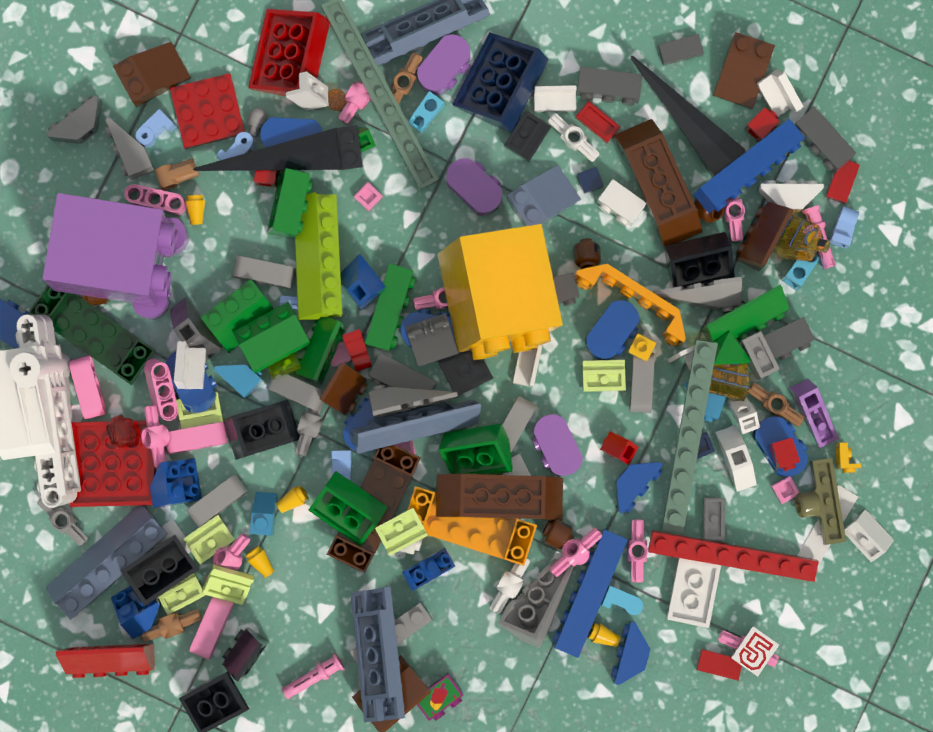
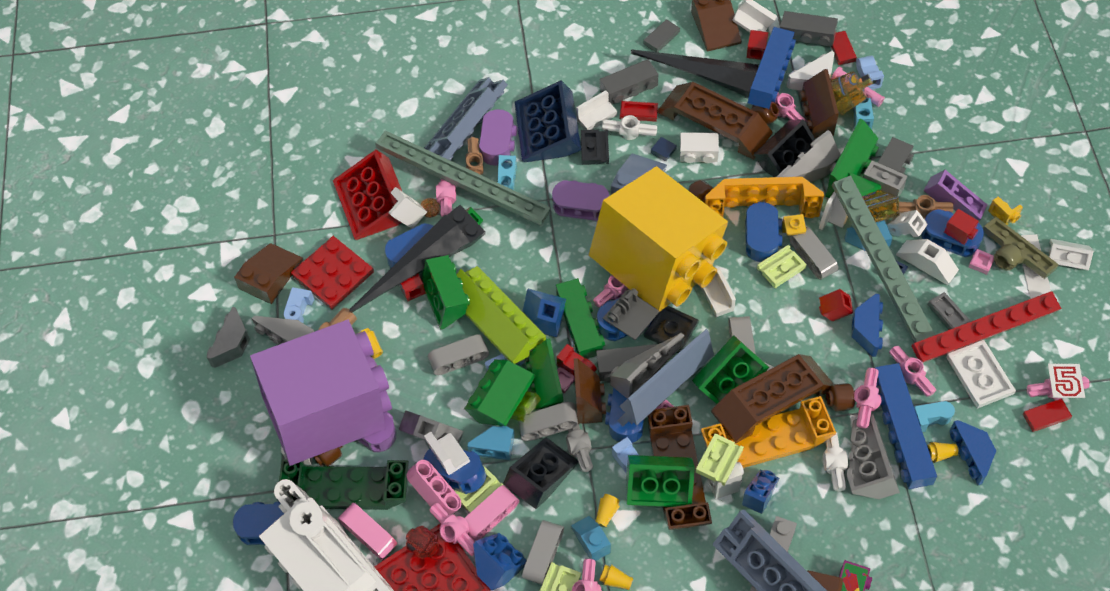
camera: 30 degrees left, 25 degrees down
green slope [201,279,274,353] -> none
light blue leg [216,132,254,172] -> none
light grey cylinder [248,107,266,137] -> none
bright pink tile [353,182,383,212] -> none
medium lavender brick [531,414,583,476] -> none

